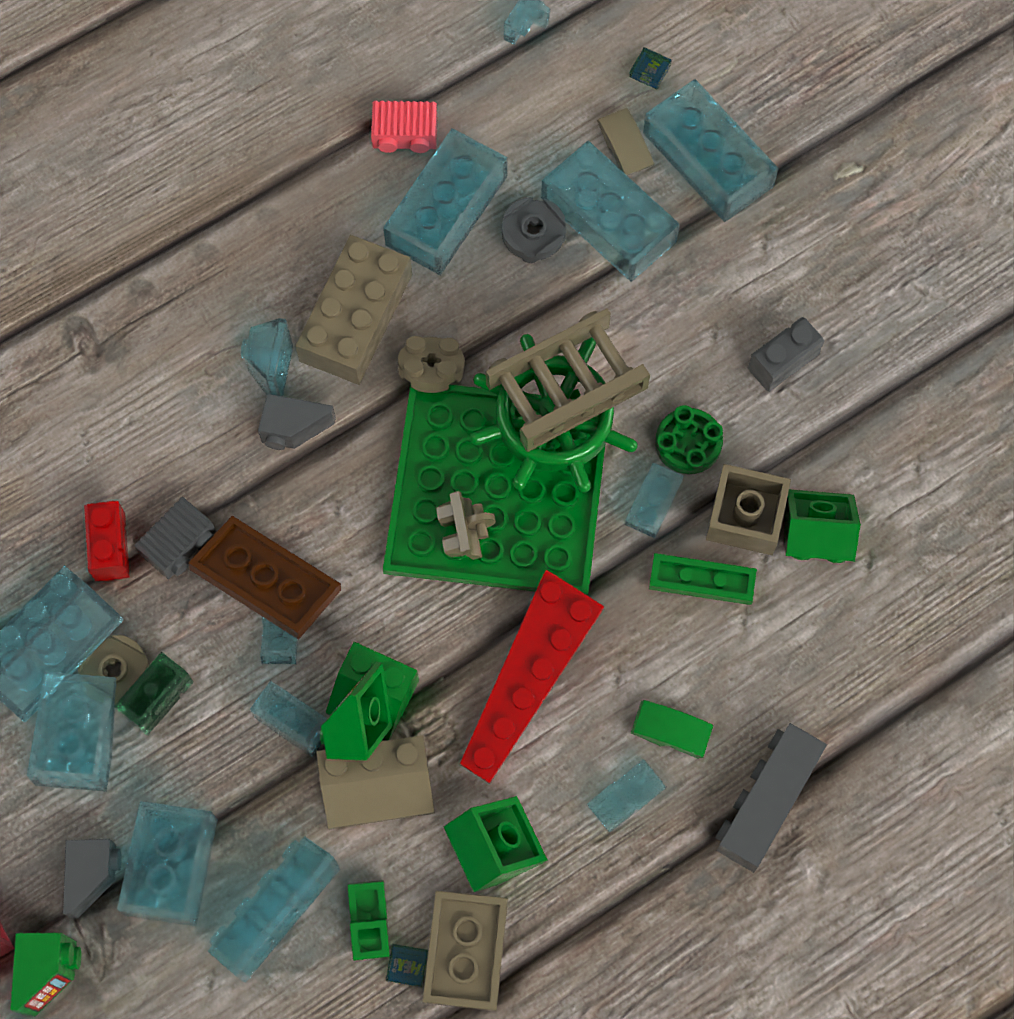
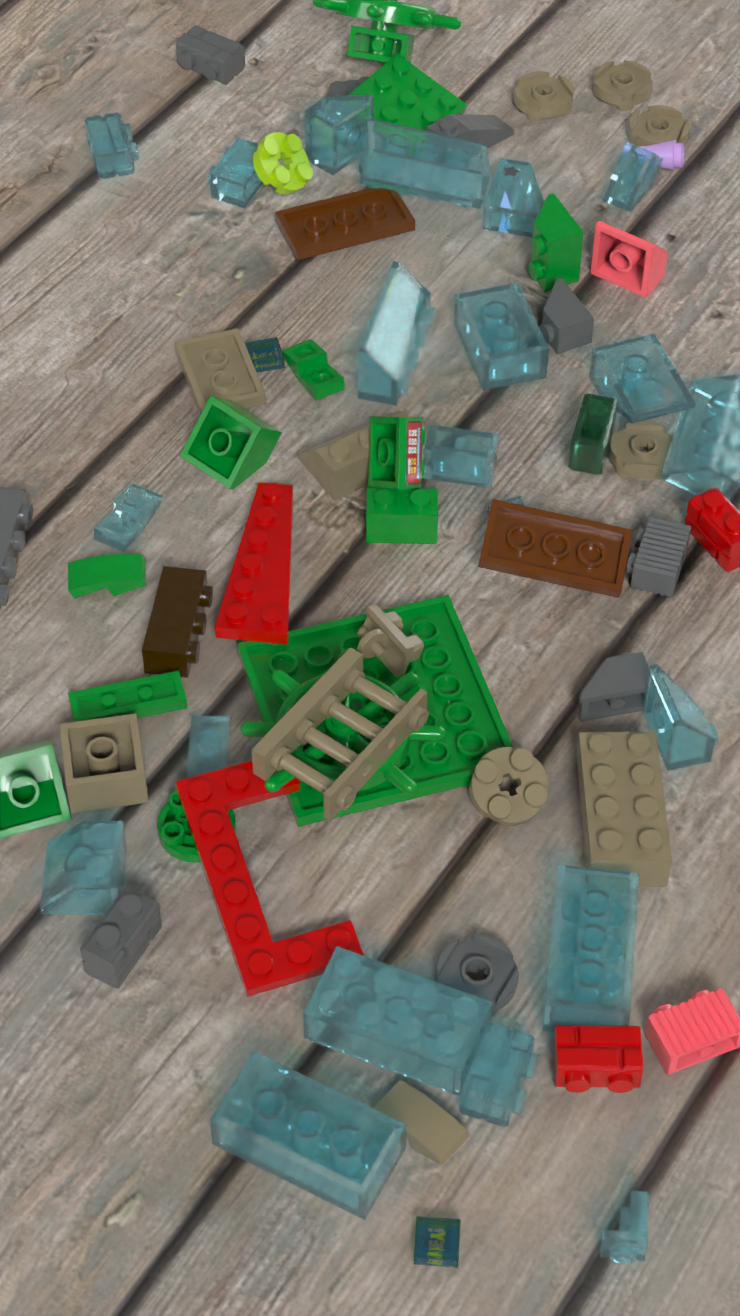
camera: 155 degrees right, 20 degrees down
none -> clear light blue slope [40,821,127,915]
none -> dark brown brick [142,566,213,678]
none -> red plate [175,760,364,997]
none -> clear light blue brick [459,1022,540,1128]
none -> red brick [553,1025,643,1093]

